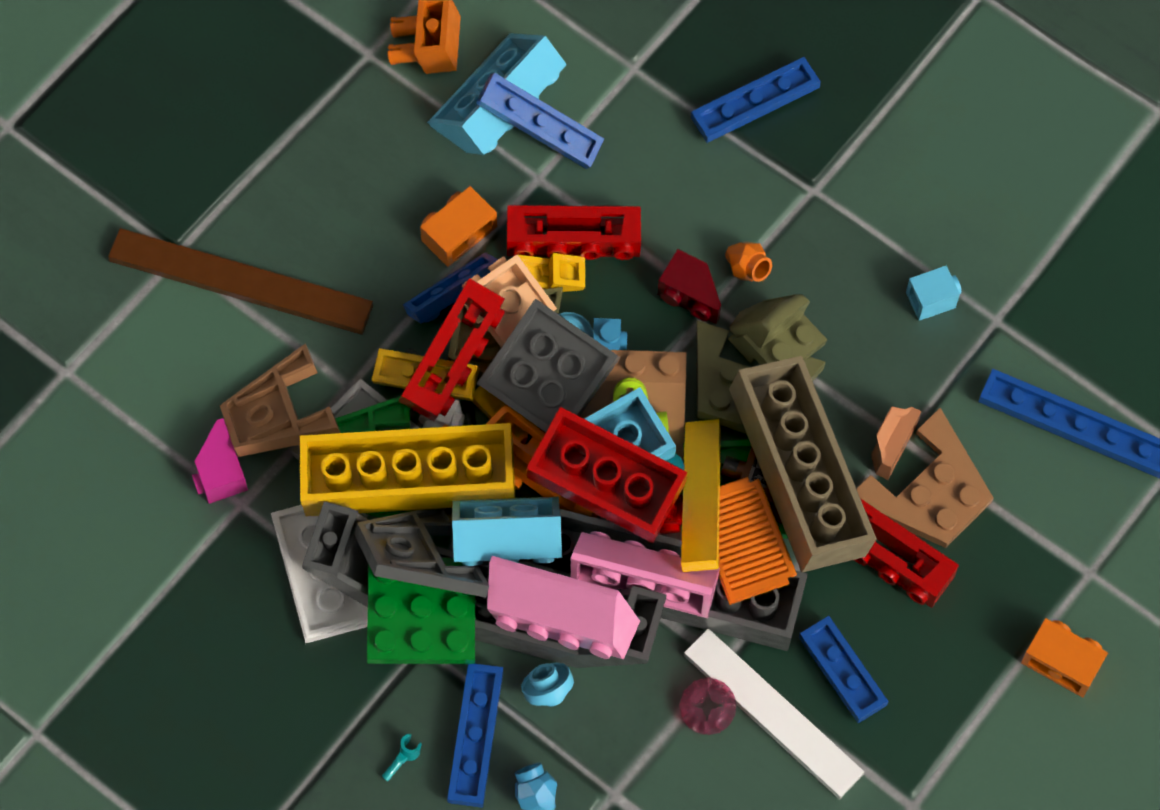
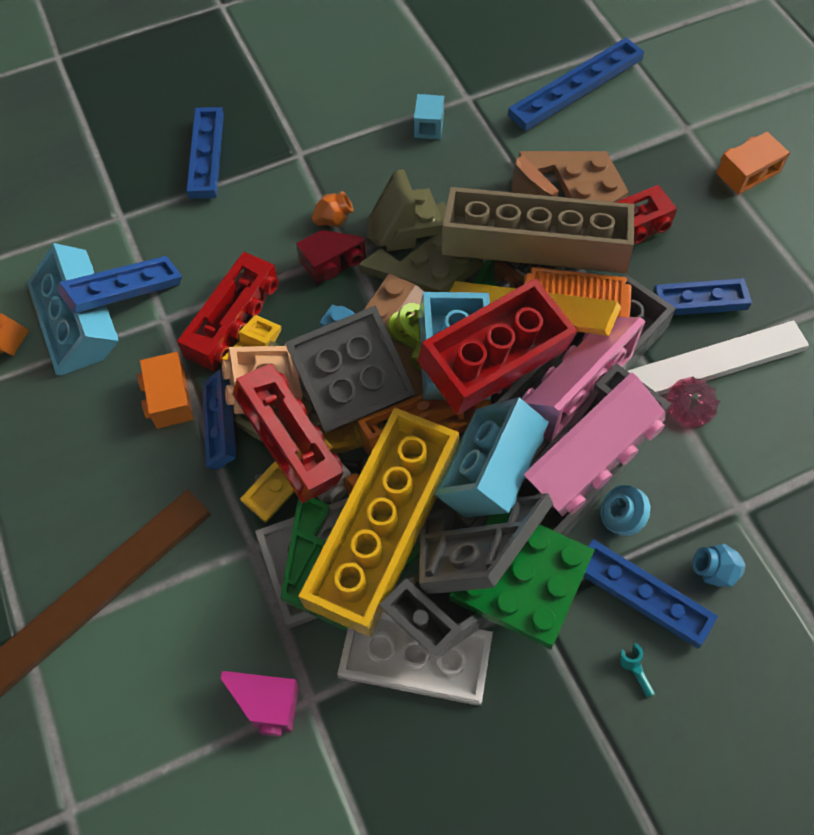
camera: 60 degrees left, 5 degrees down
medium nougat wing [220,343,341,457] -> none

